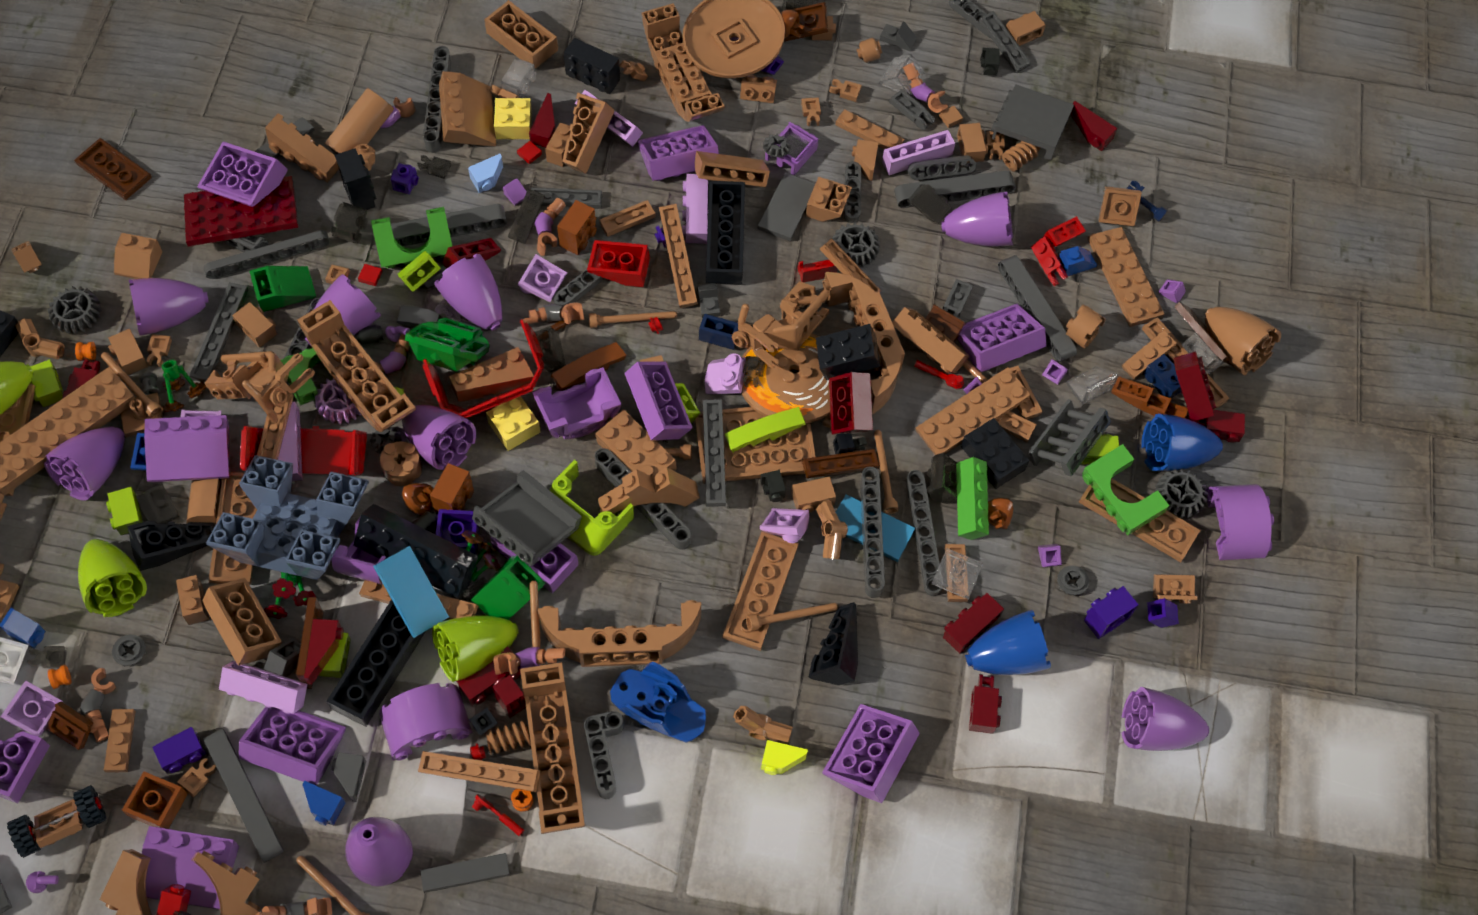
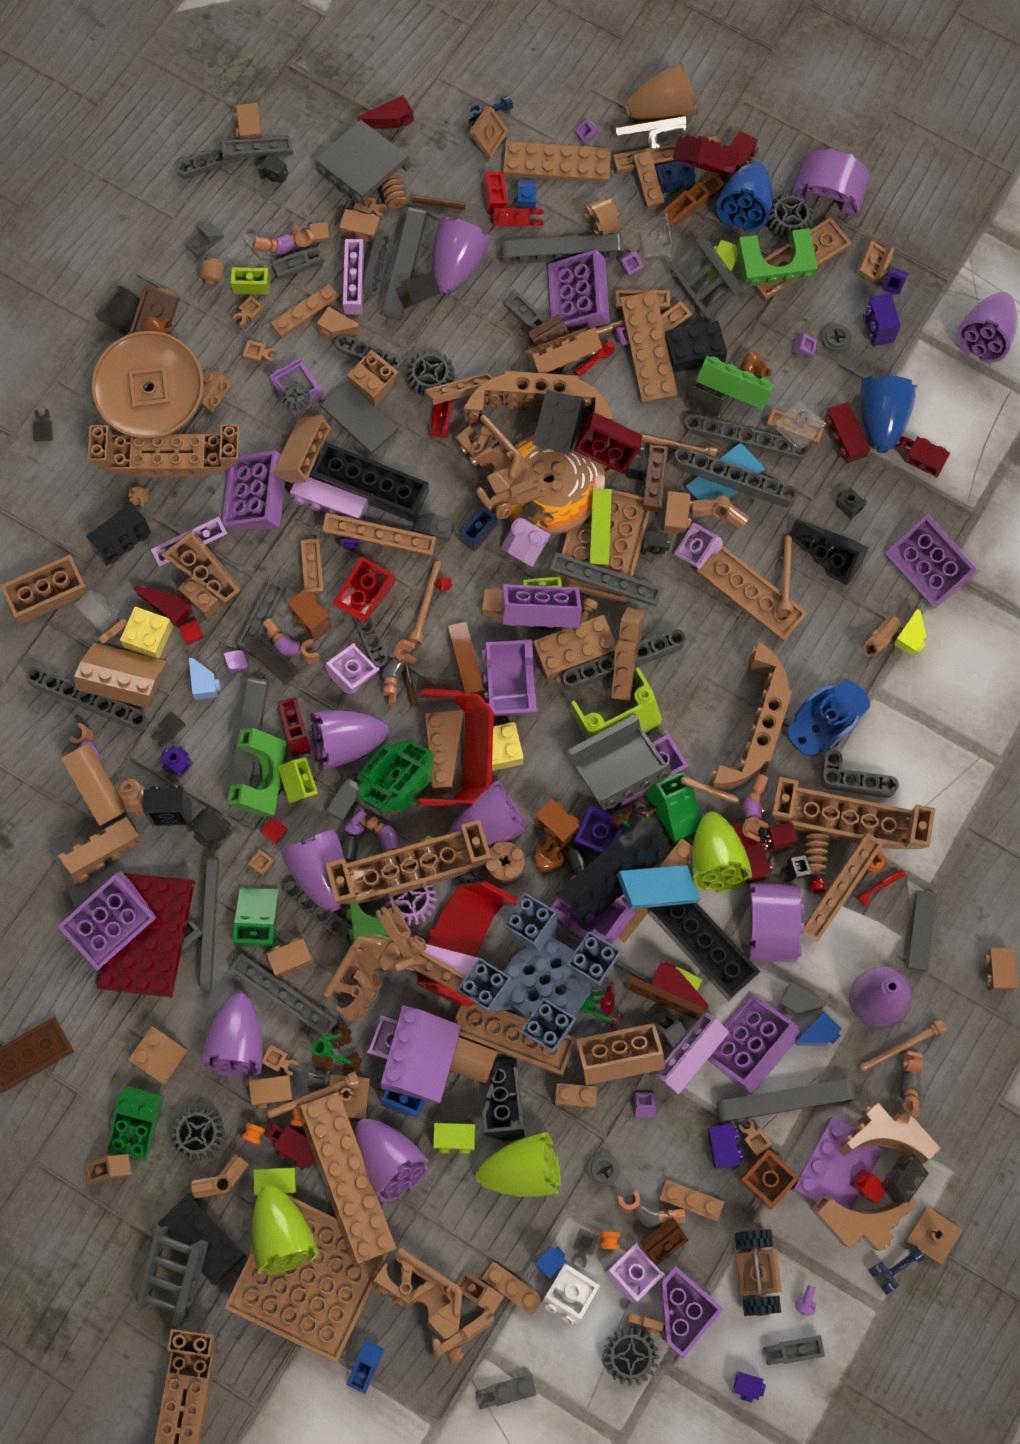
camera: 65 degrees left, 10 degrees up
none -> green slope [107,1086,164,1160]
none -> lime brick [231,267,270,295]
none -> reddish brown bar [412,195,466,210]
none -> medium lavender slope [634,1092,656,1118]
none -> pearl dark grey brick [835,488,867,520]

